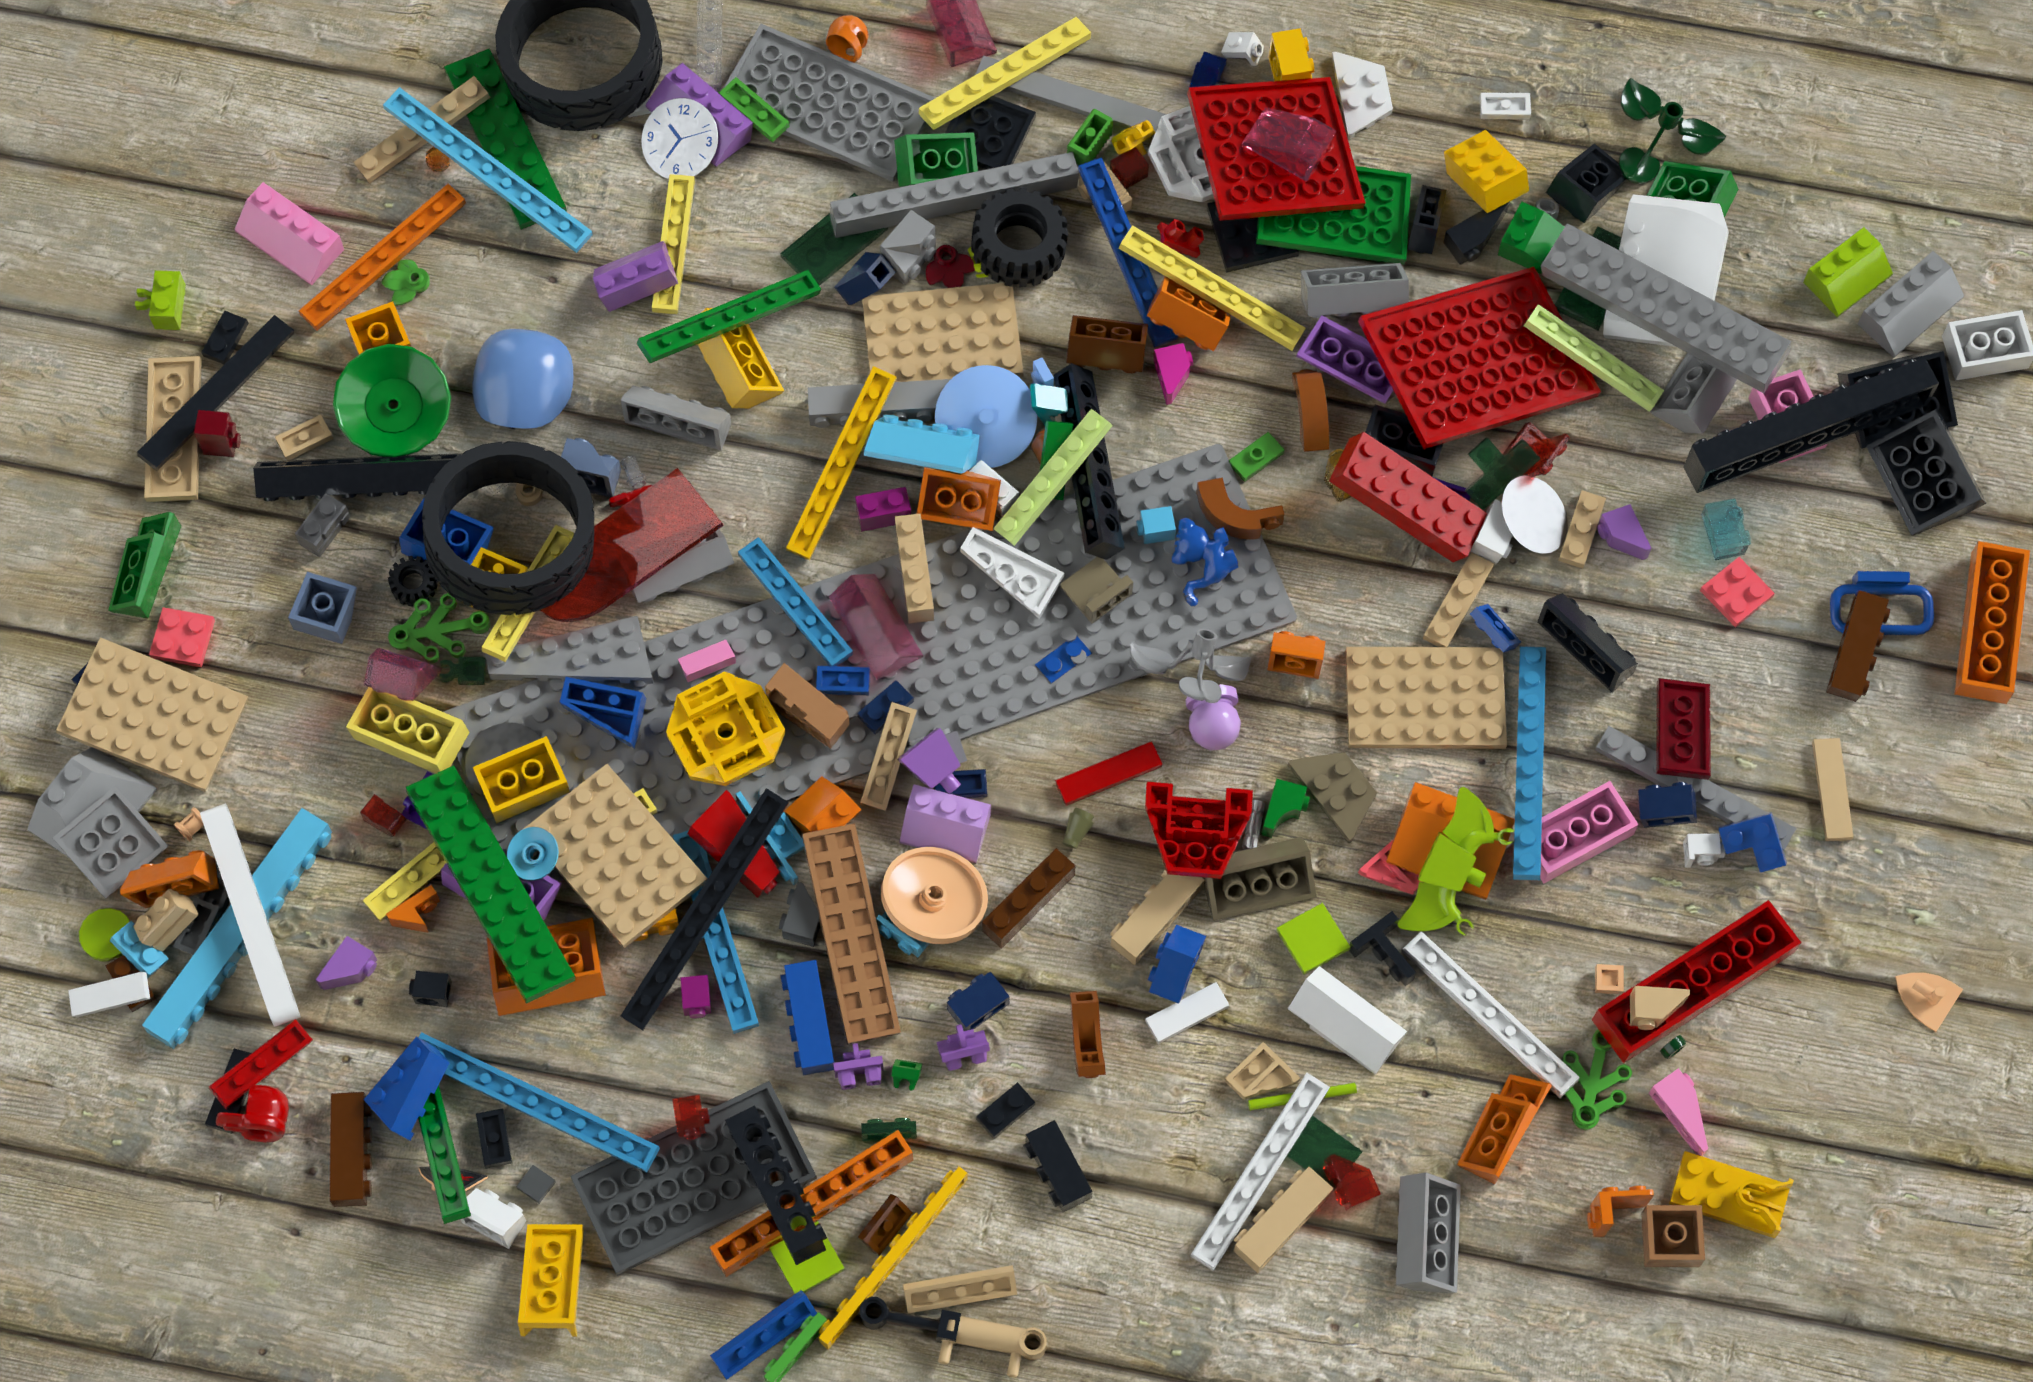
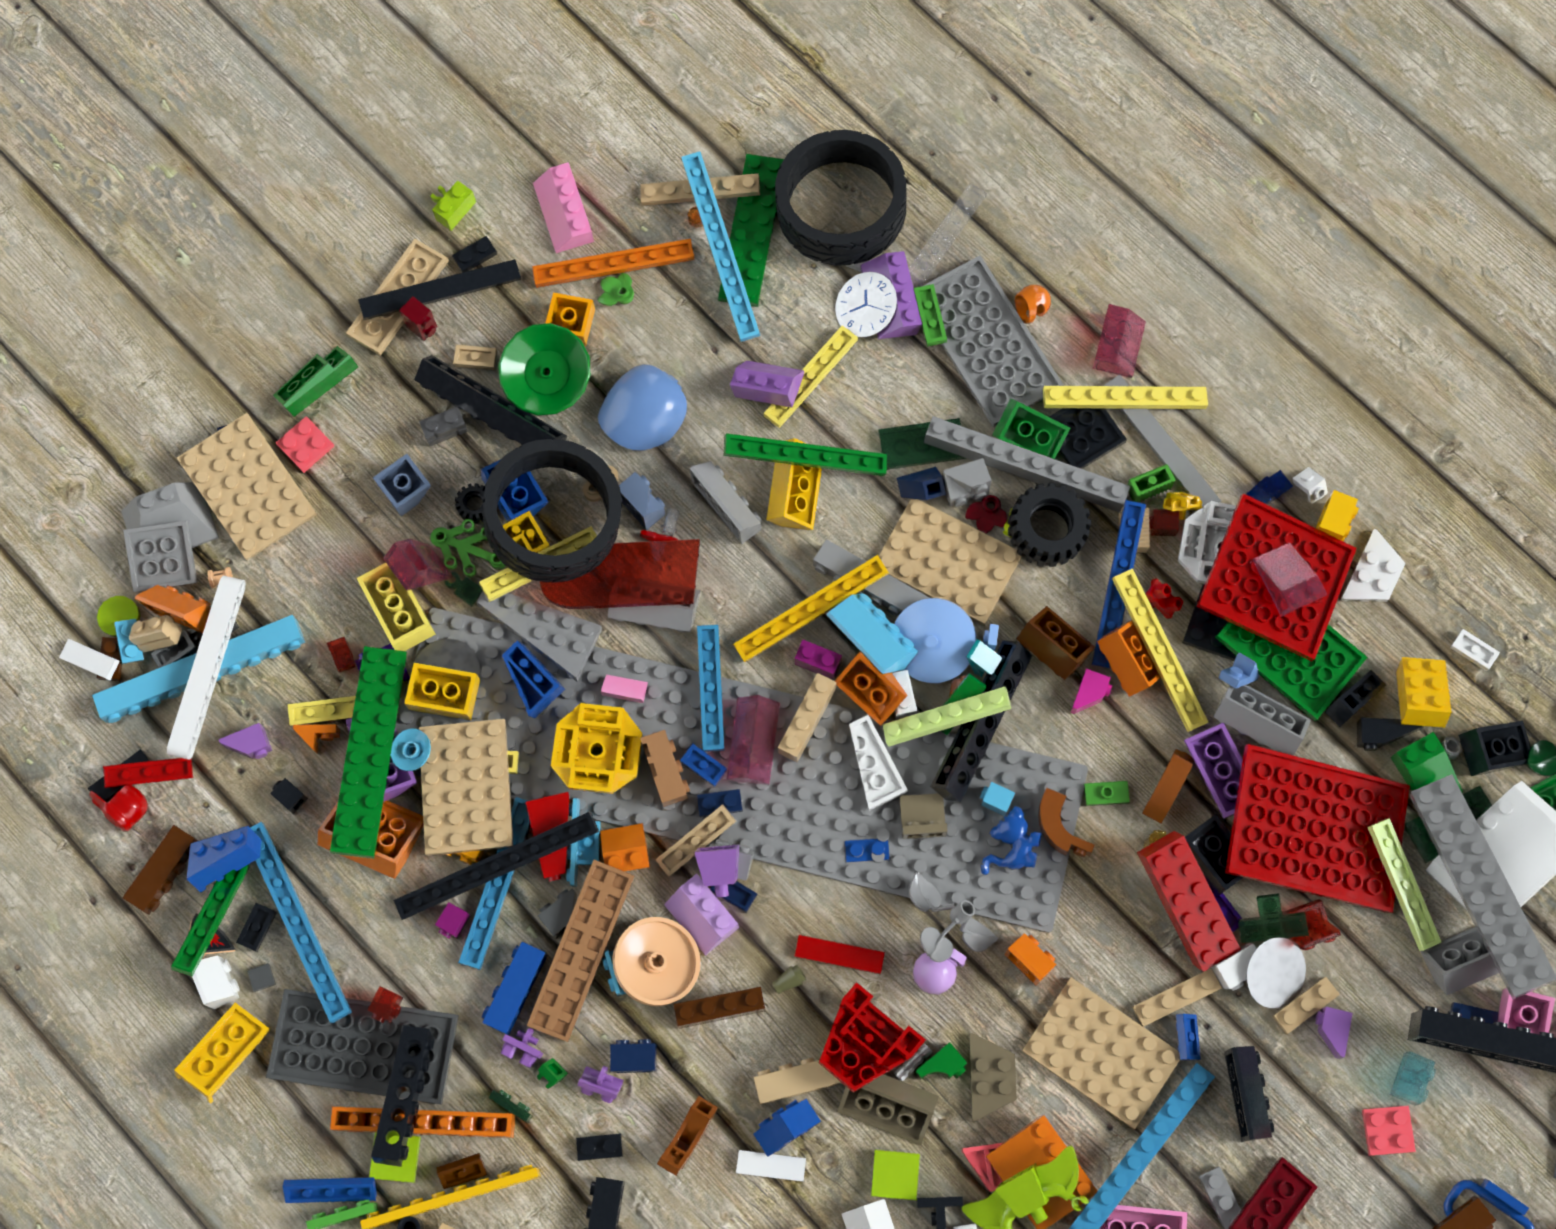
camera: 40 degrees right, 5 degrees up
none -> medium blue slope [1218,653,1259,688]

